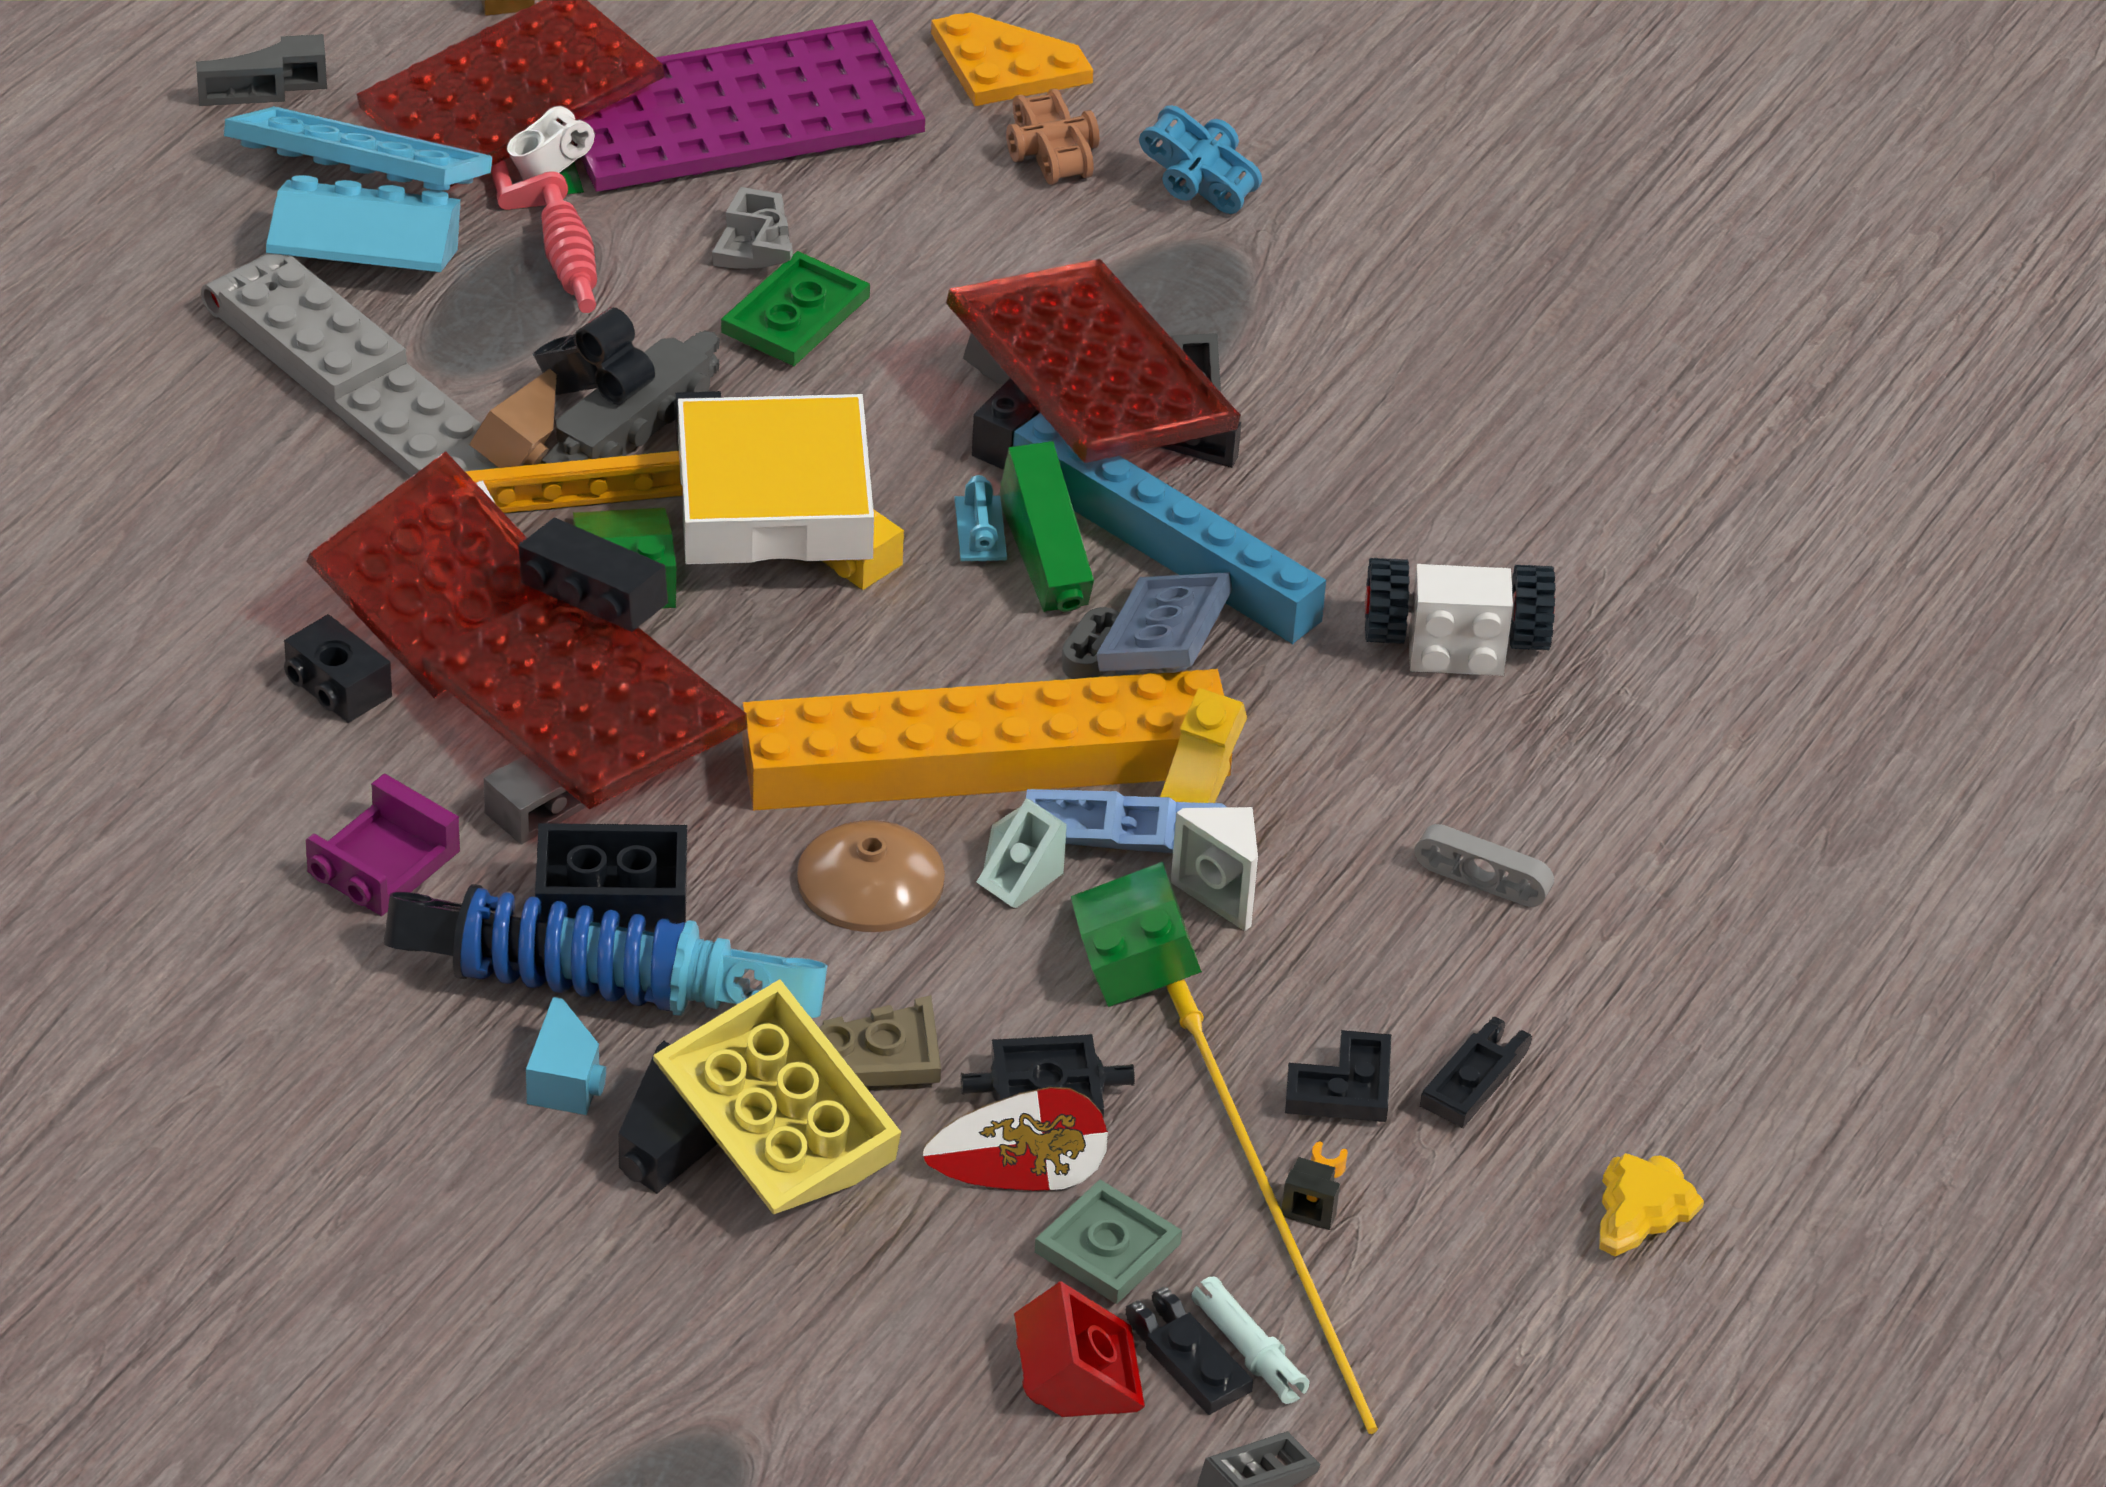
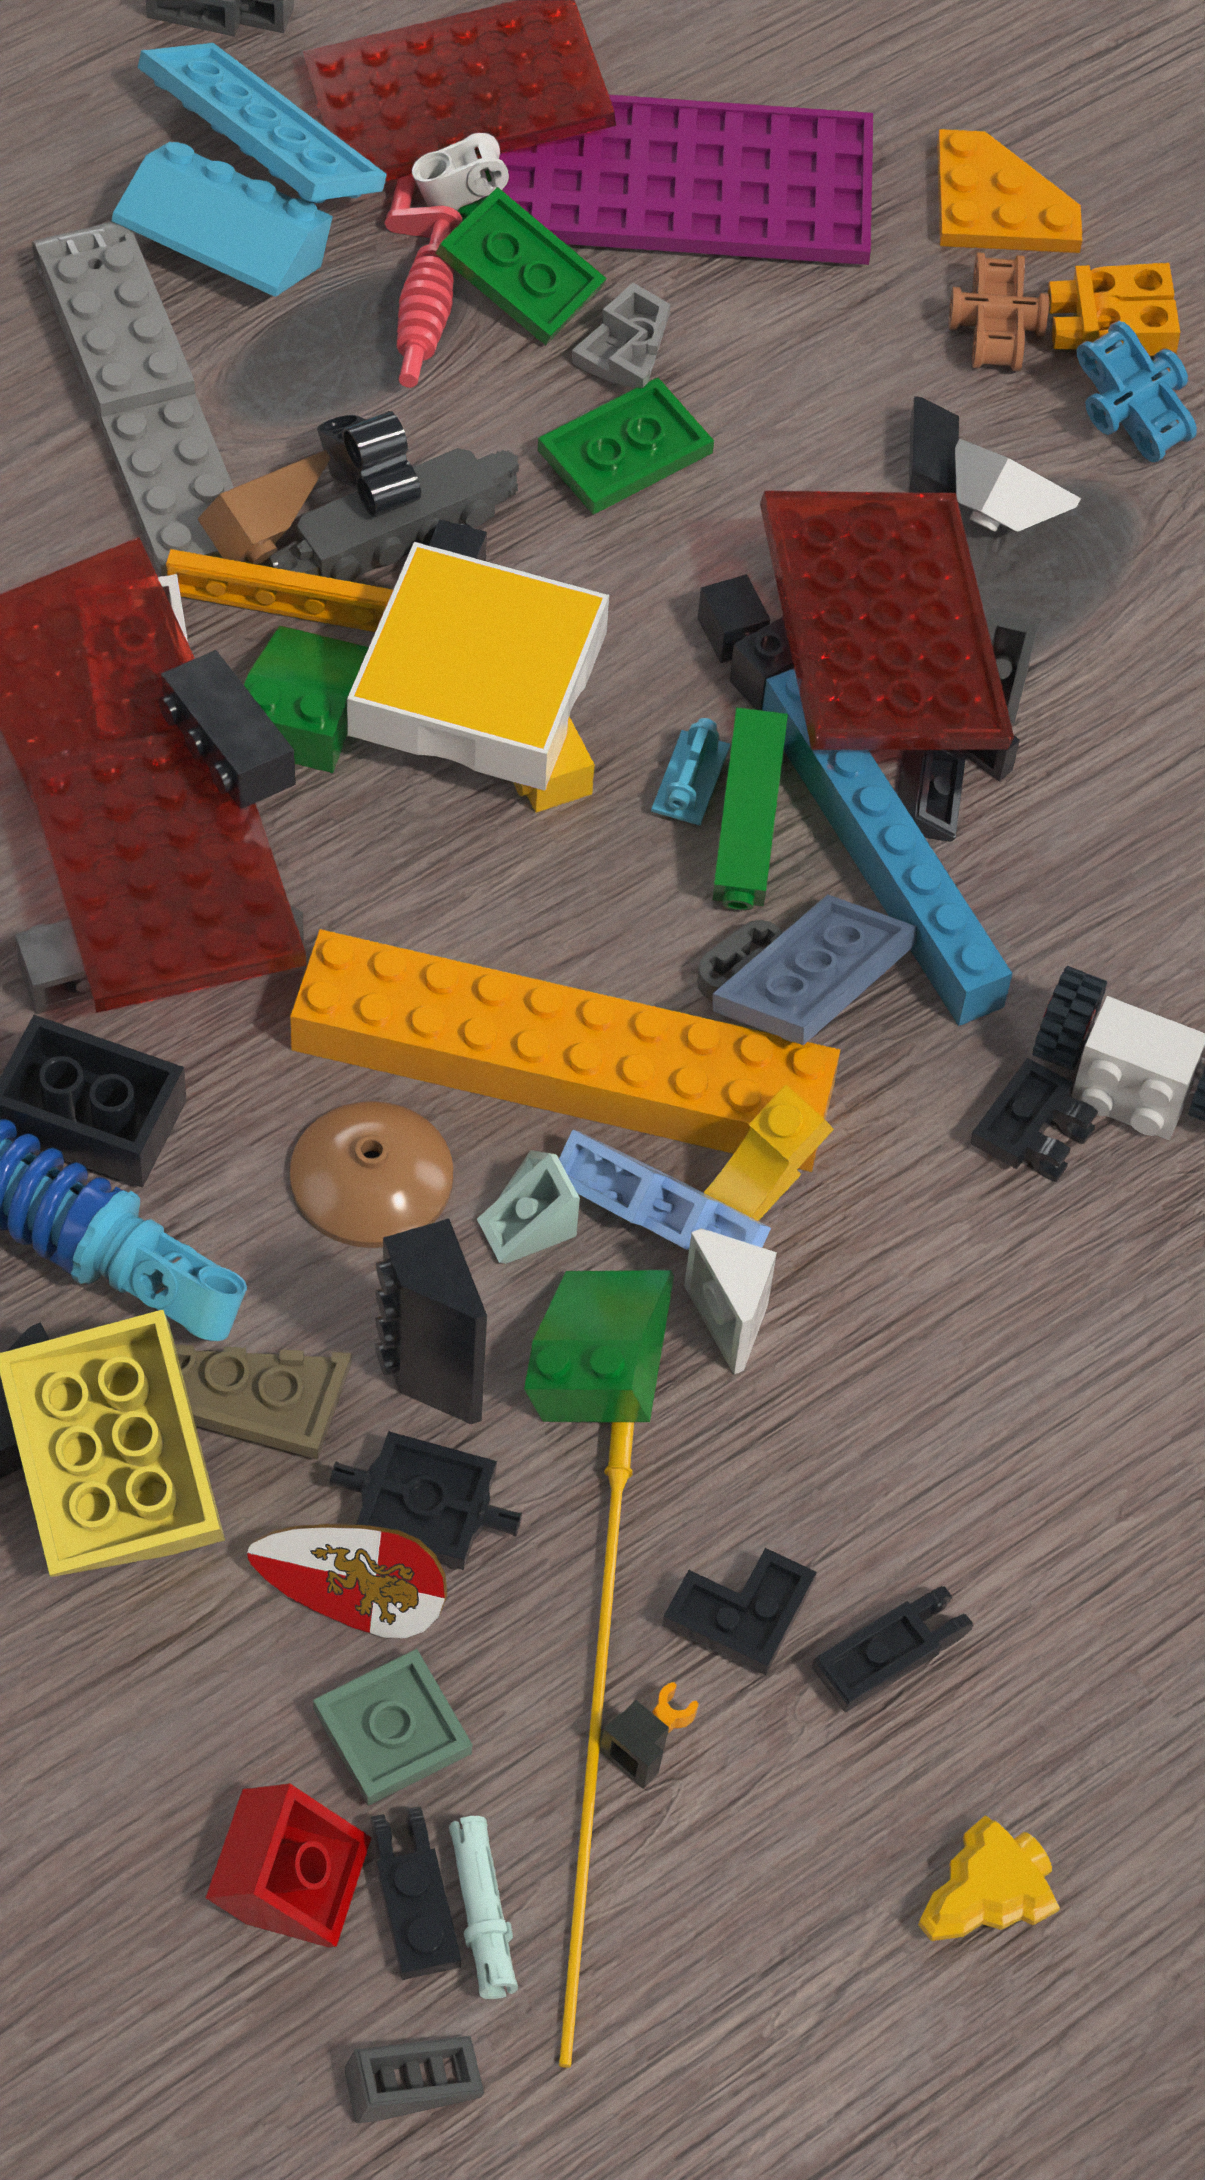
camera: 20 degrees right, 15 degrees up
light grey beam [1414,824,1554,907] -> none
none -> black slope [375,1218,487,1424]
none -> green plate [436,187,607,346]
none -> black brick [698,574,771,664]
none -> black slope [897,735,966,842]
none -> black slope [909,396,959,496]
none -> white slope [955,439,1081,532]
none -> black plate [971,1058,1098,1182]
none -> light orange hips [1047,263,1181,357]

